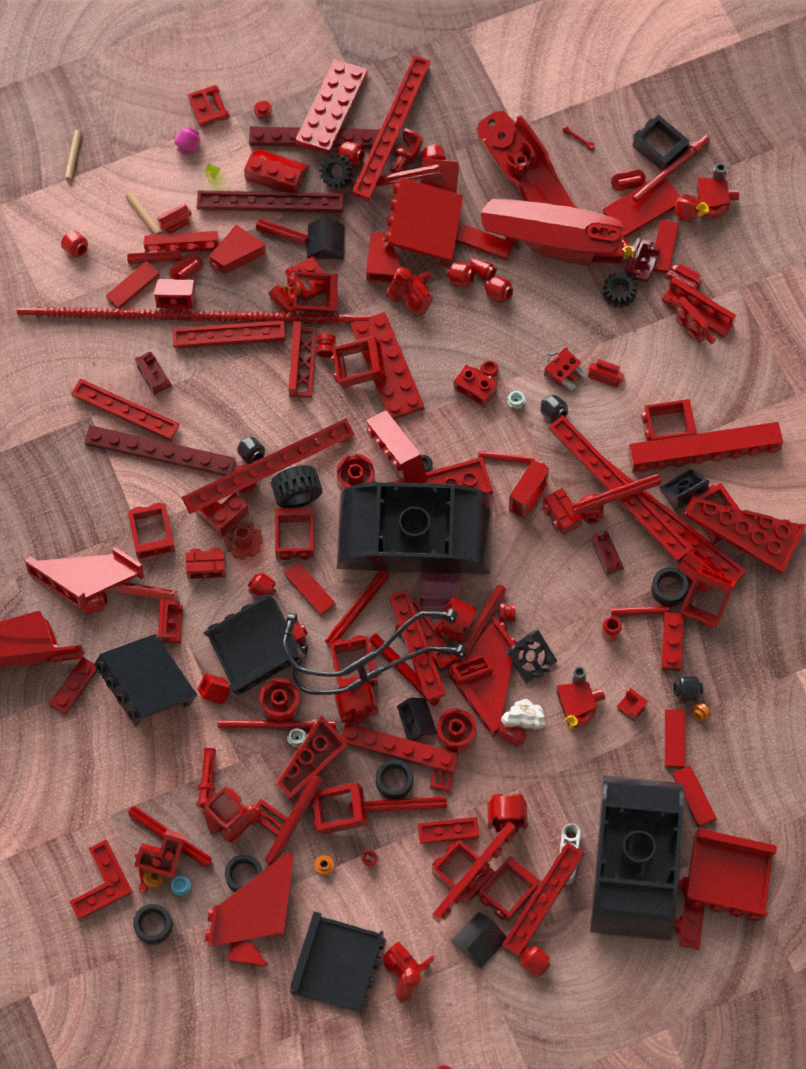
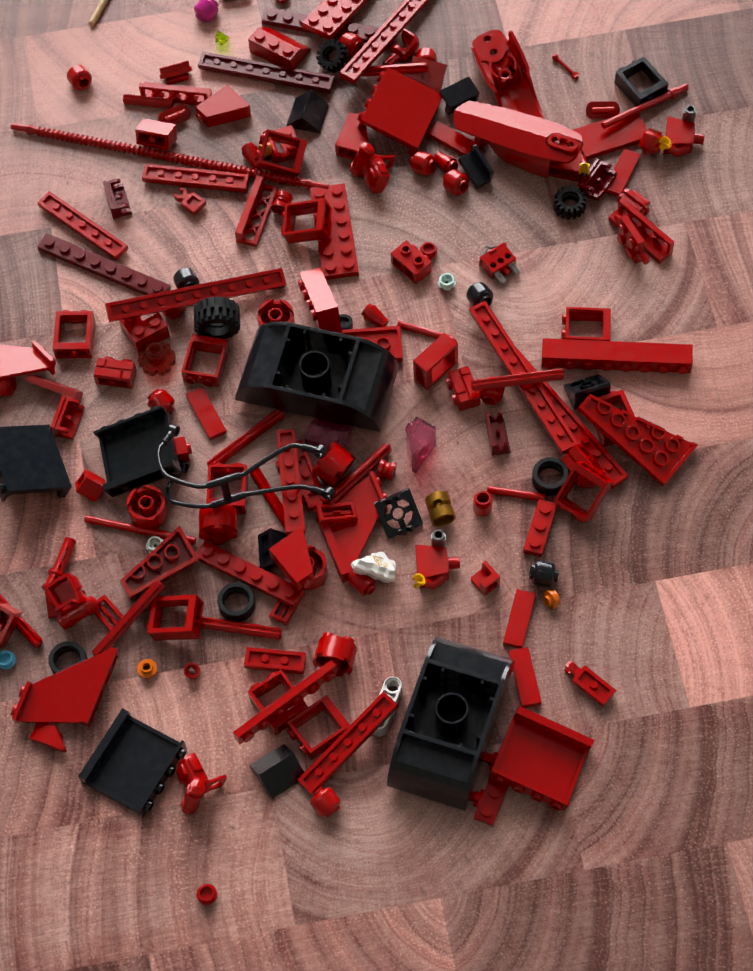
camera: 15 degrees right, 5 degrees down
red tile [106,261,160,309] -> none
tan bar [126,192,162,235] -> none
red axle [256,219,308,245] -> none
red piece [588,359,624,387] -> none
none -> red plate [174,187,206,216]
none -> red slope [269,527,314,591]
none -> red cone [361,303,389,327]
none -> clear pink slope [405,416,436,473]
none -> pearl gold wheel [425,491,456,527]
none -> black panel [440,77,480,115]
none -> black panel [458,144,494,189]
none -> red plate [564,661,616,707]

